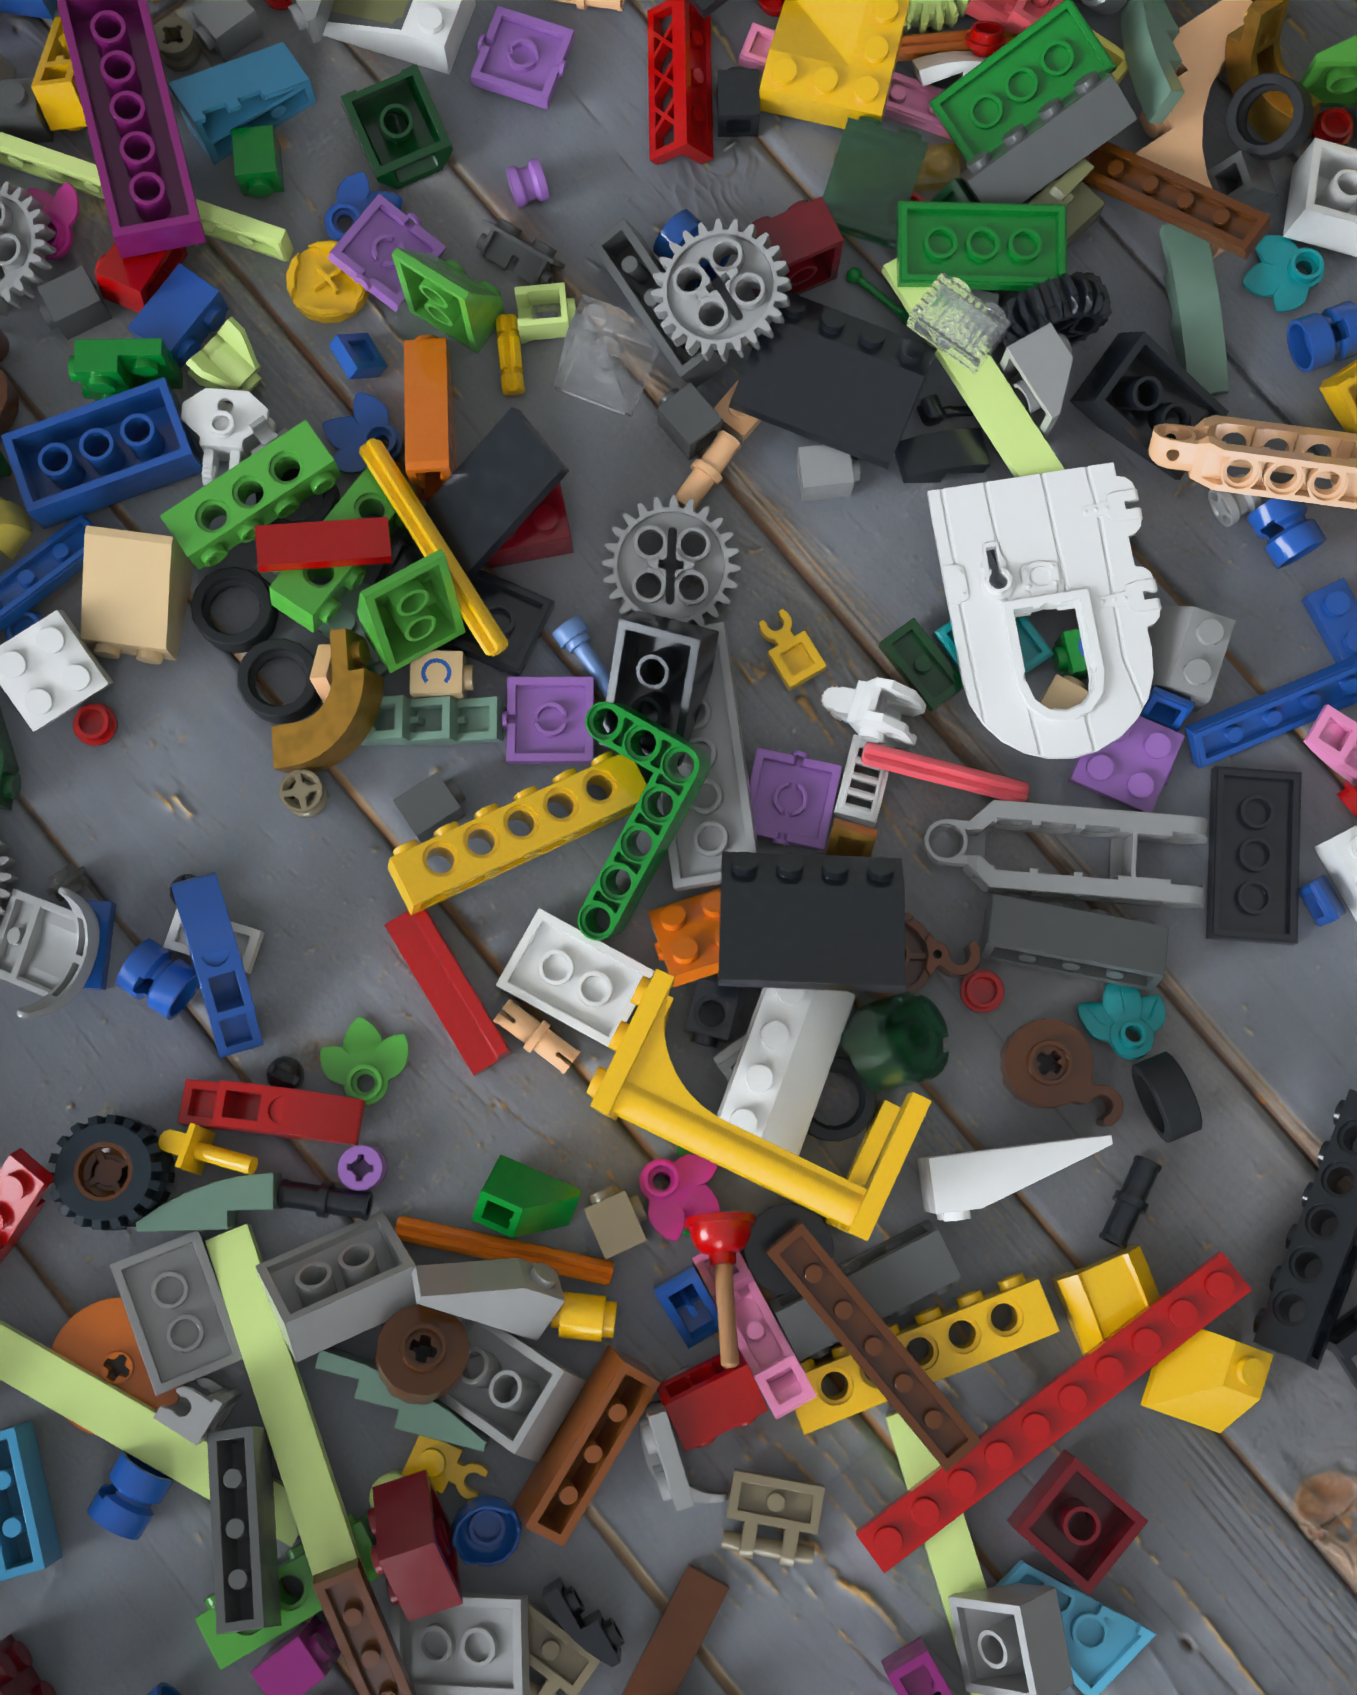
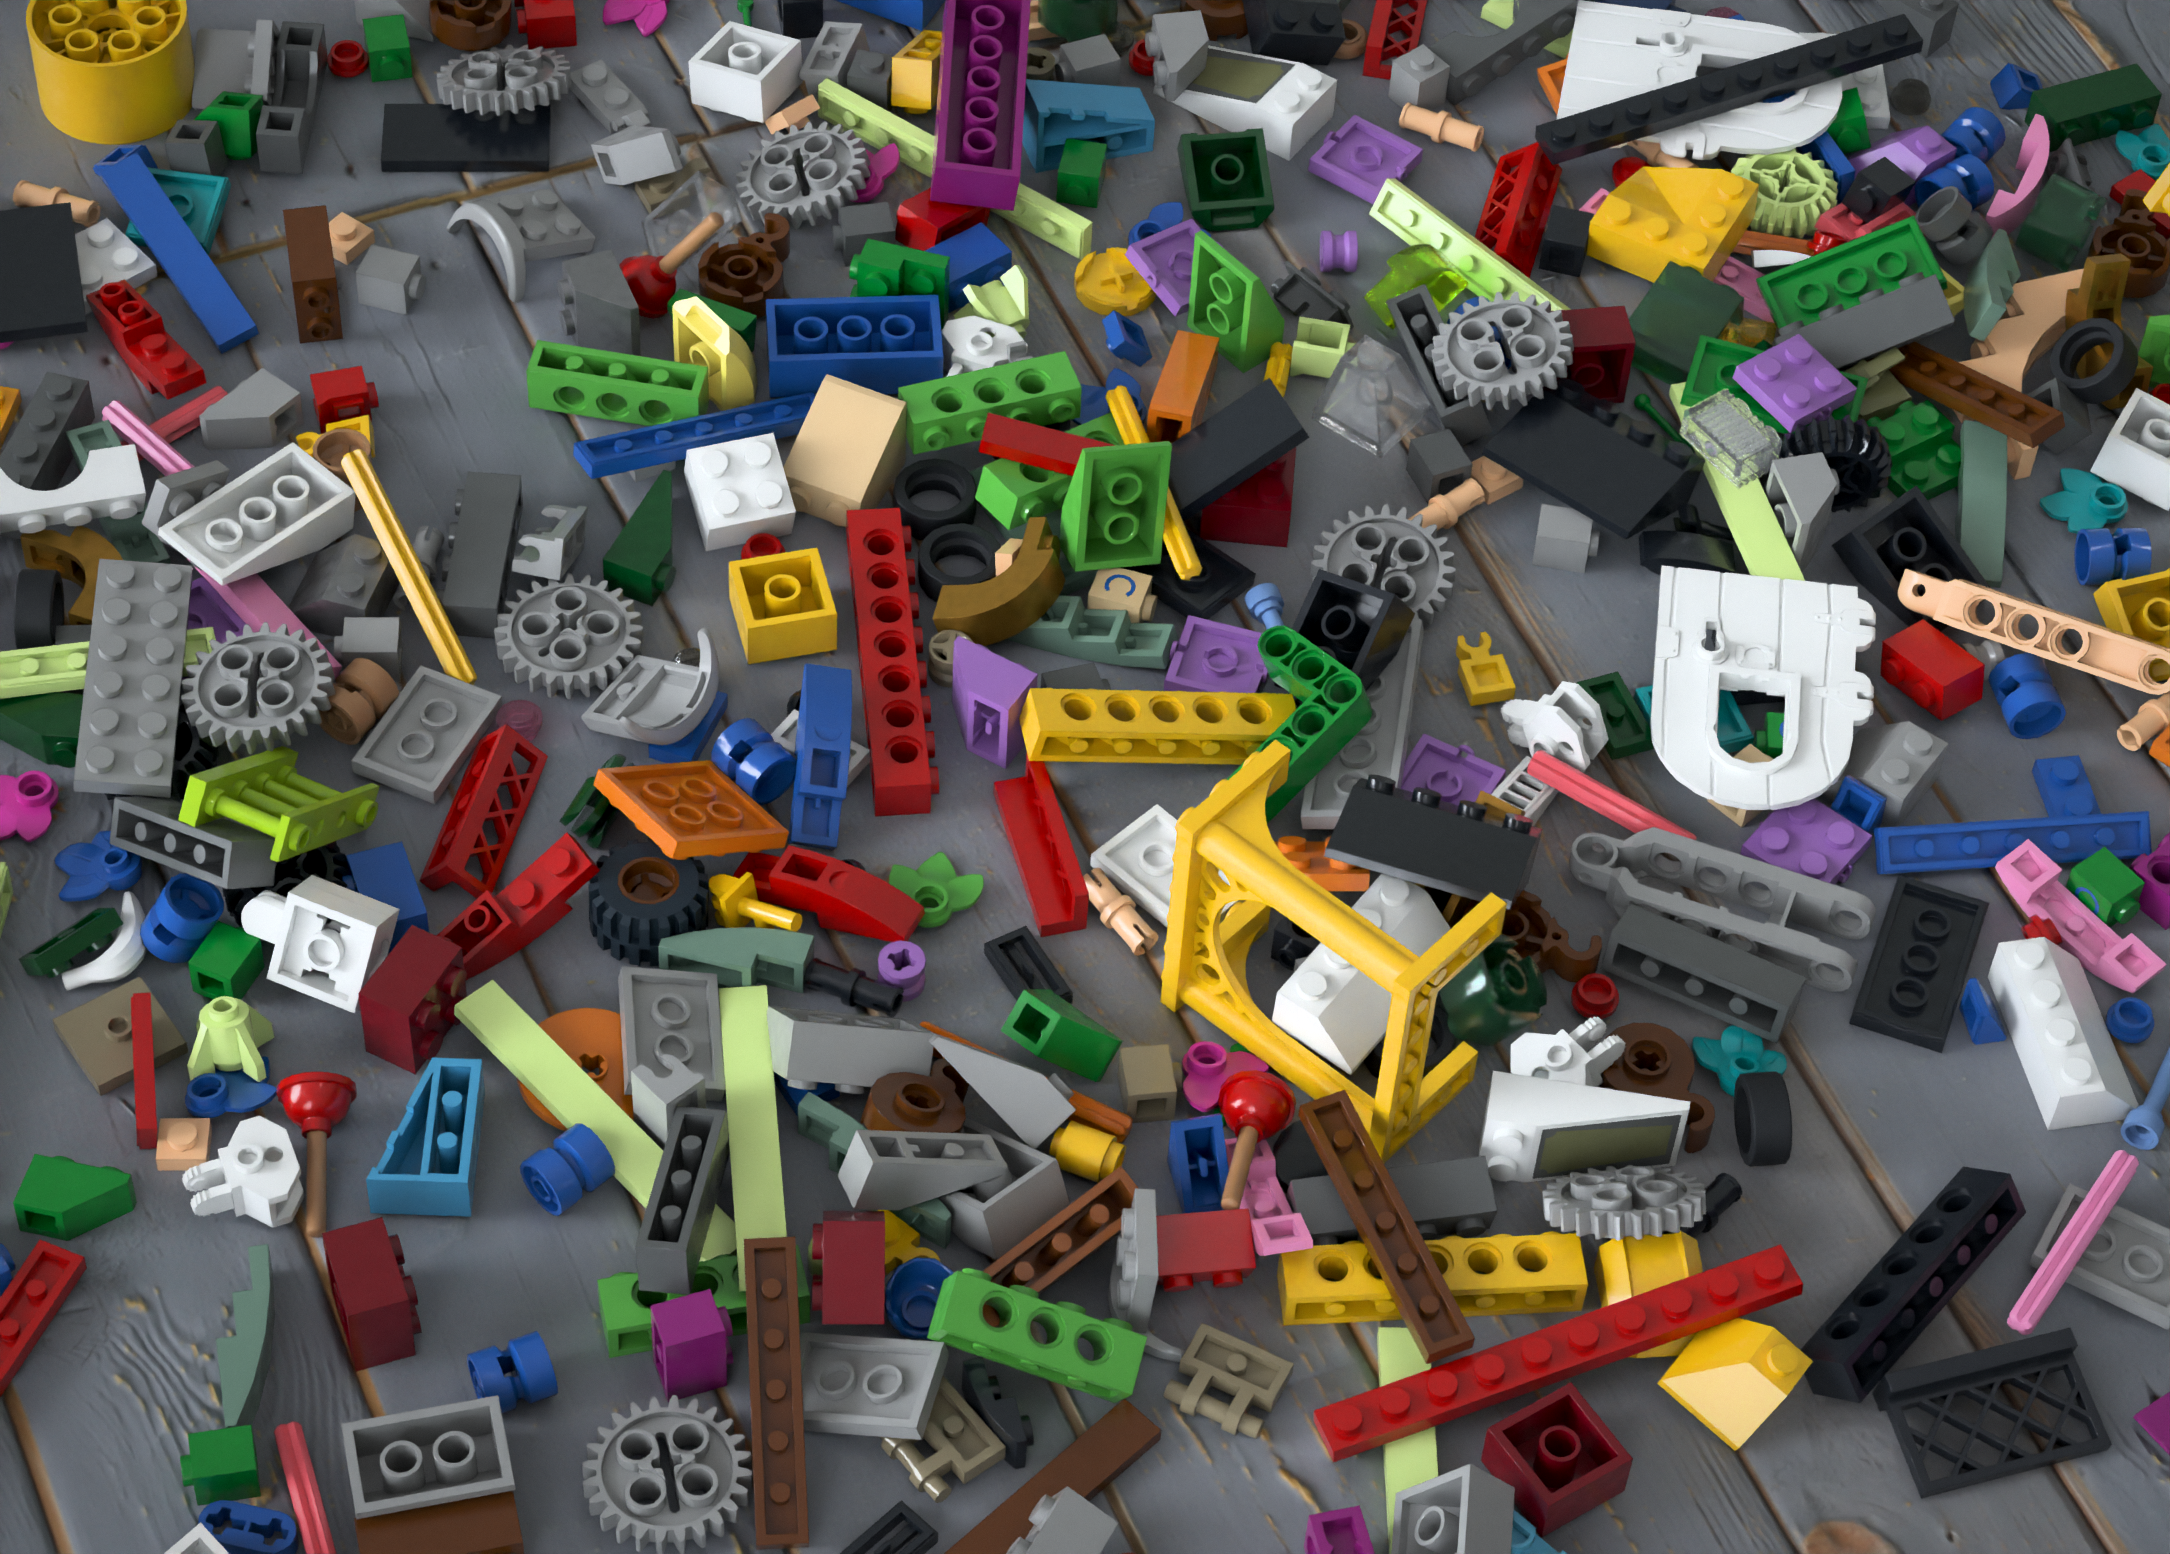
camera: 15 degrees right, 30 degrees down
none -> dark green arm [559,754,635,848]
none -> orange plate [593,760,789,860]
none -> yellow brick [729,547,837,665]
none -> light grey slope [838,1130,1007,1211]
none -> red brick [846,508,939,817]
none -> bright green brick [927,1268,1147,1403]
none -> medium lavender slope [952,636,1038,769]
none -> black tile [984,926,1073,1004]
none -> clear neon green brick [1363,244,1469,330]
none -> yellowish green tile [1369,178,1571,311]
none -> white hinge [1511,1016,1626,1087]
none -> light grey gear [1543,1165,1706,1240]
none -> medium lavender plate [1732,334,1857,433]
none -> green plate [1866,399,1961,500]
none -> red brick [1880,619,1985,721]

